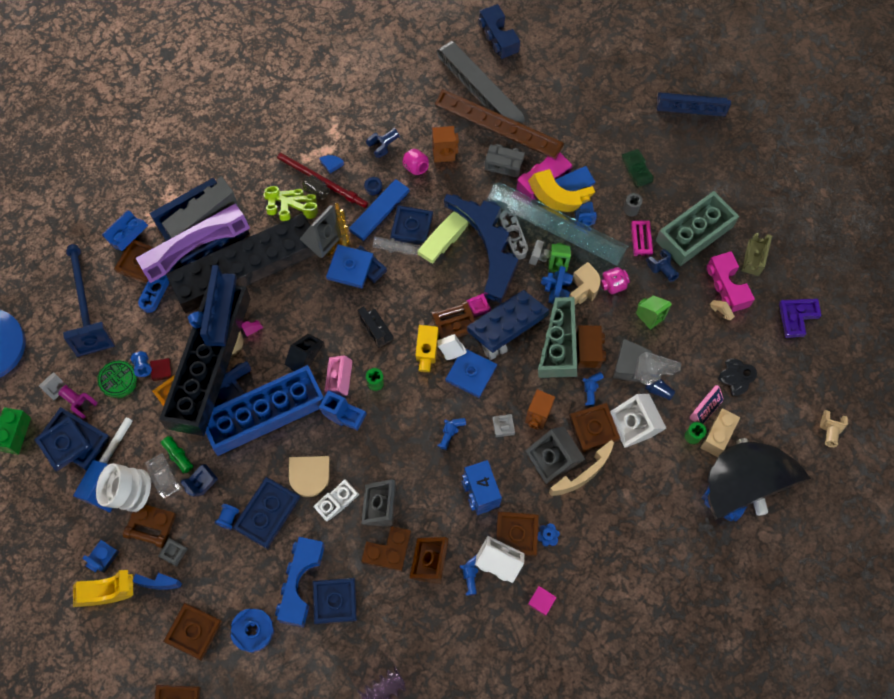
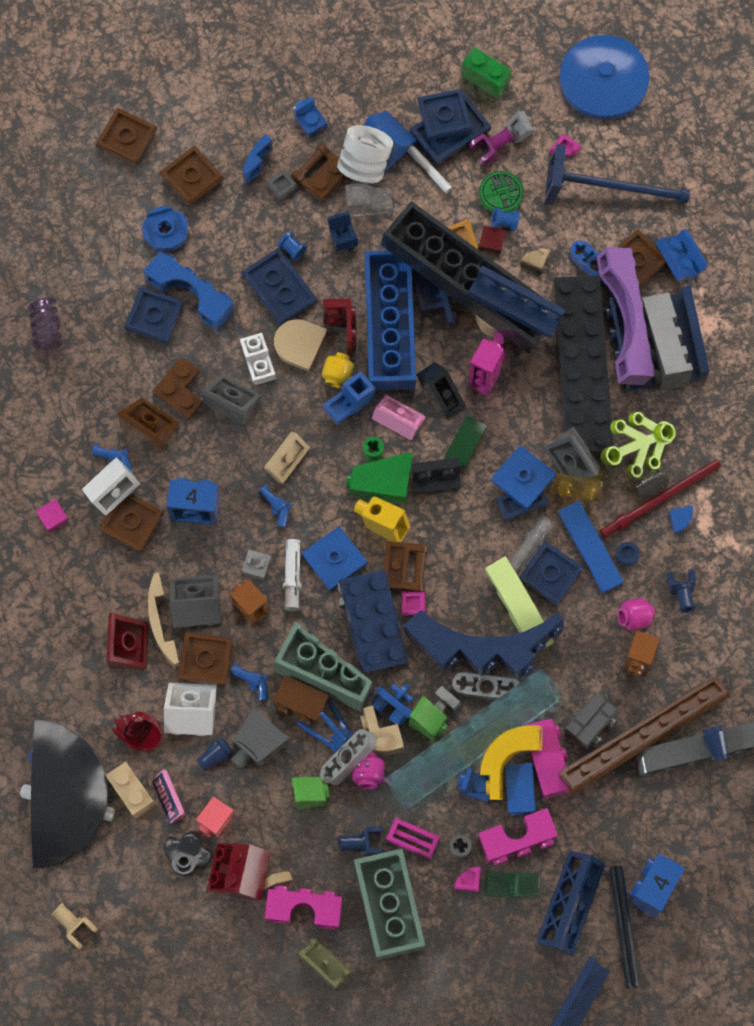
camera: 115 degrees right, 5 degrees up
yellow arch [73,570,133,607] -> none
green pin [160,436,194,474] -> none
blue hinge [187,311,203,328] -> none
white tile [437,334,467,360] -> none
blue plant [538,523,560,546] -> none
clear arch [634,352,682,385] -> none
green gear [684,422,707,445] -> none
dark purple plate [779,299,822,338] -> none
none -> dark red slope [106,613,149,669]
none -> dark red hair [112,711,162,751]
none -> coral brick [196,796,234,838]
none -> dark red slope [207,843,271,900]
none -> tan plate [264,432,310,484]
none -> white pin [283,539,302,612]
none -> blue plant [297,701,354,753]
none -> light grey beam [320,729,377,786]
none -> yellow head [322,352,355,389]
none -> dark red bracket [323,298,356,358]
none -> green slope [346,452,413,504]
none -> dark green slope [445,416,487,468]
none -> dark pink tile [454,867,481,892]
none -> dark pink brick [468,339,504,396]
none -> dark pink arch [478,808,558,866]
none -> tan tile [520,248,550,272]
none -> dark blue fence [536,851,605,956]
none -> dark pink tile [550,133,581,157]
none -> black axle [609,865,639,989]
none -> blue brick [629,853,685,918]
none -> dark blue cone [702,724,729,762]

